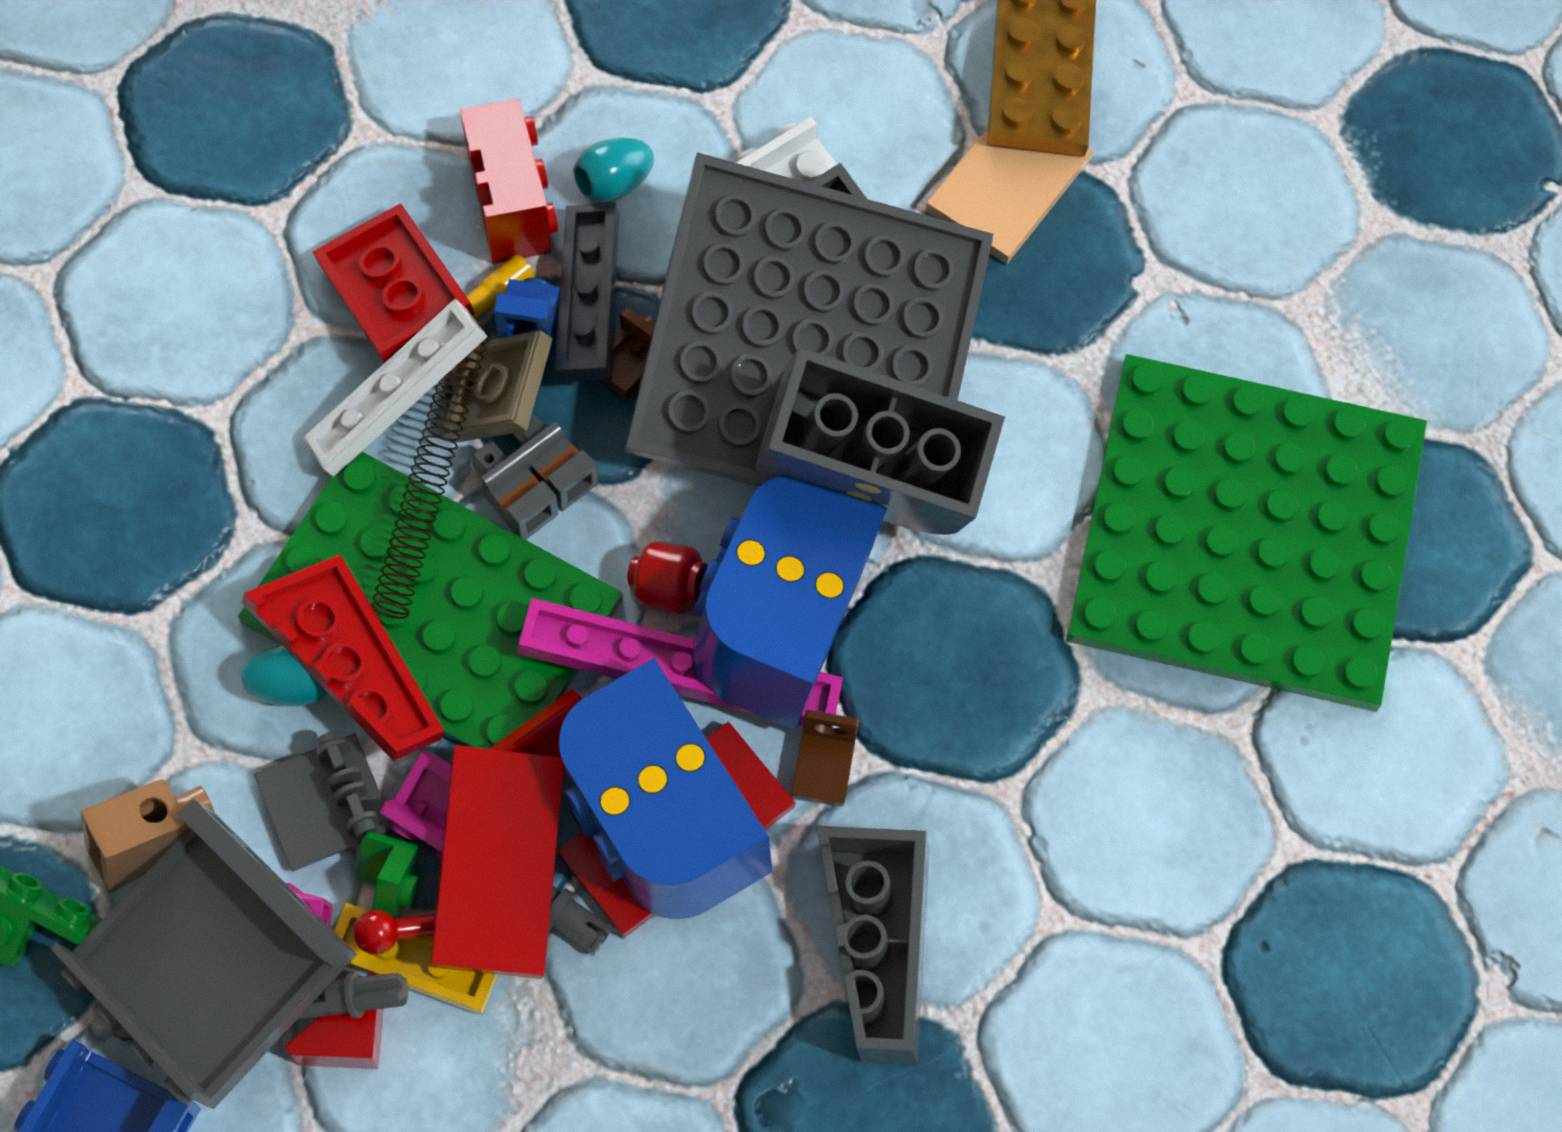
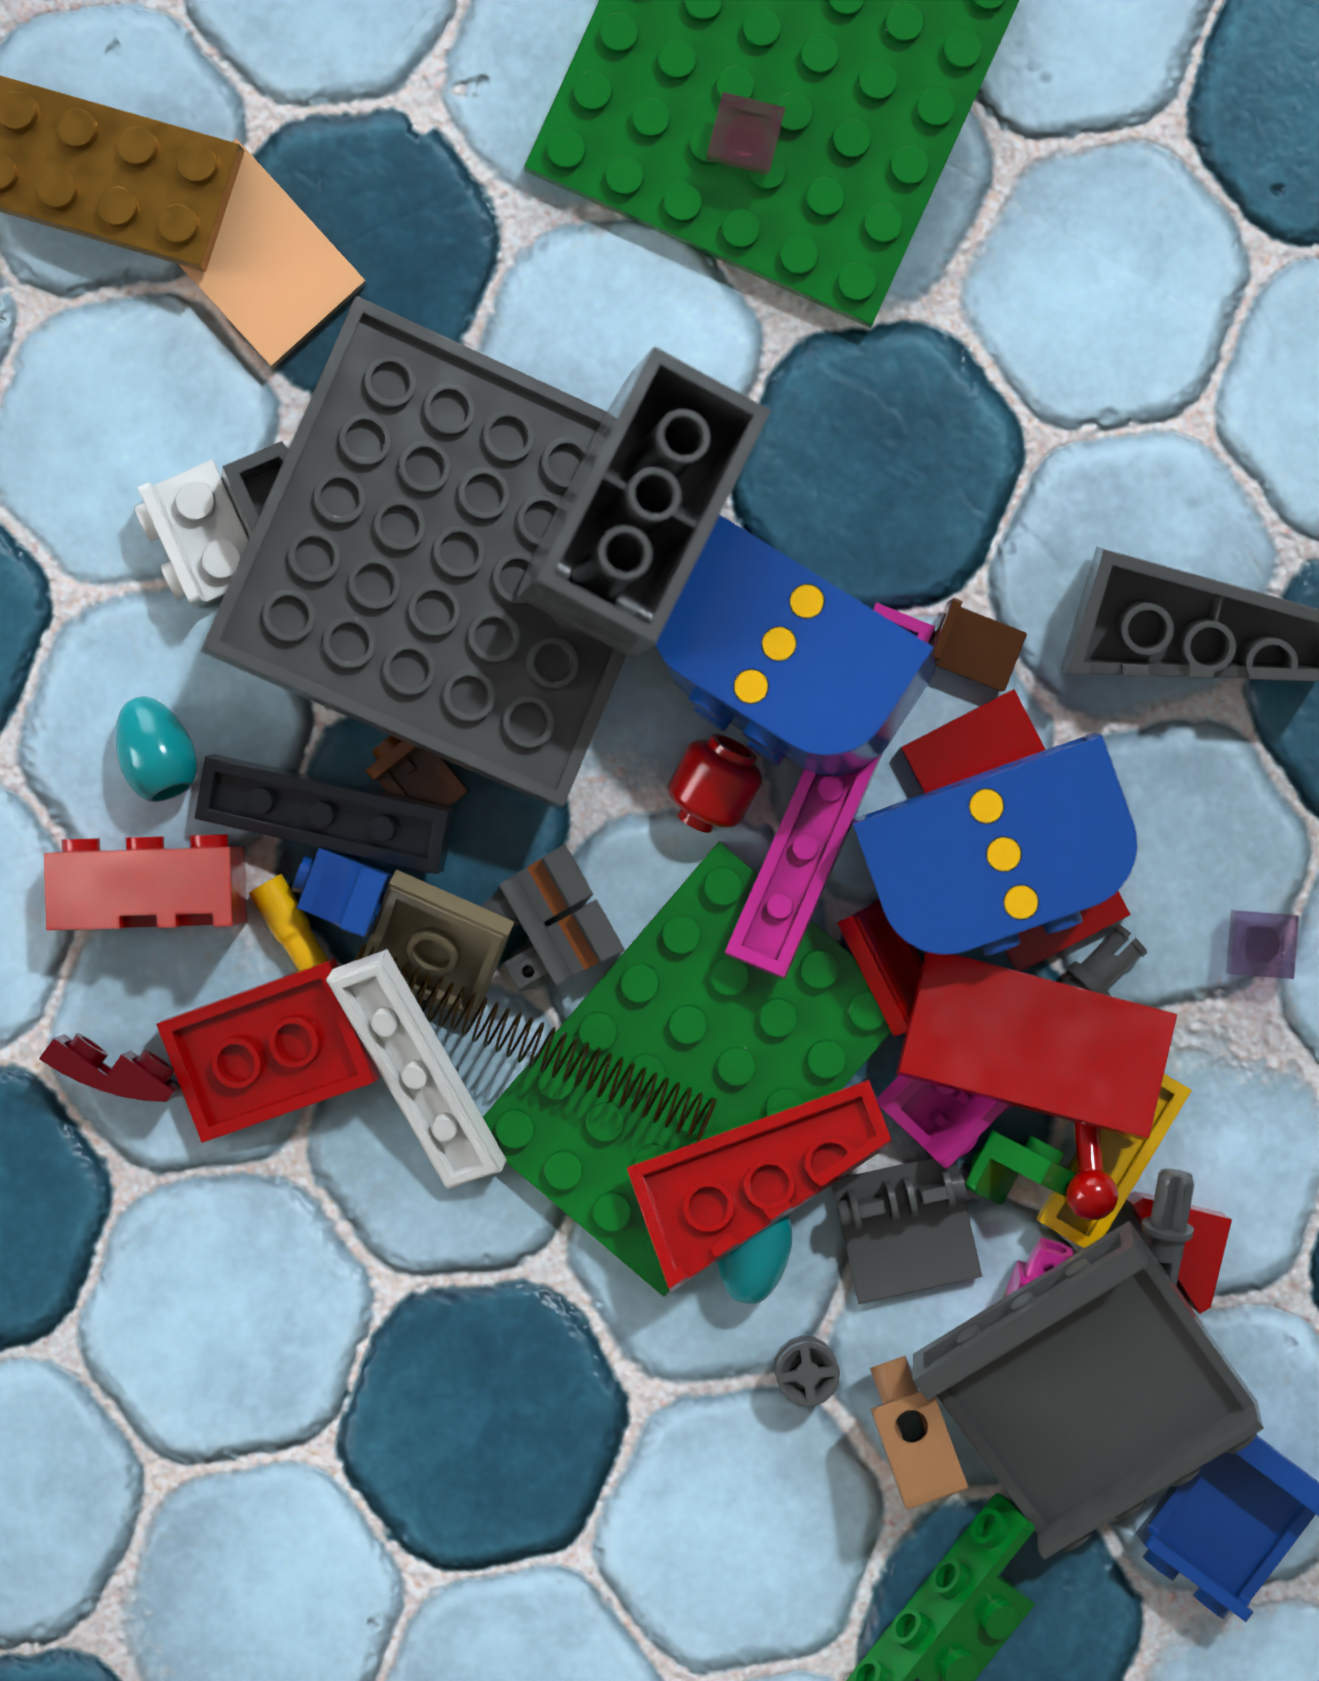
camera: 70 degrees left, 20 degrees up
none -> dark red slope [39,1033,181,1102]
none -> clear pink plate [706,92,785,175]
none -> dark grey wheel [774,1335,840,1407]
none -> clear purple plate [1226,910,1299,979]

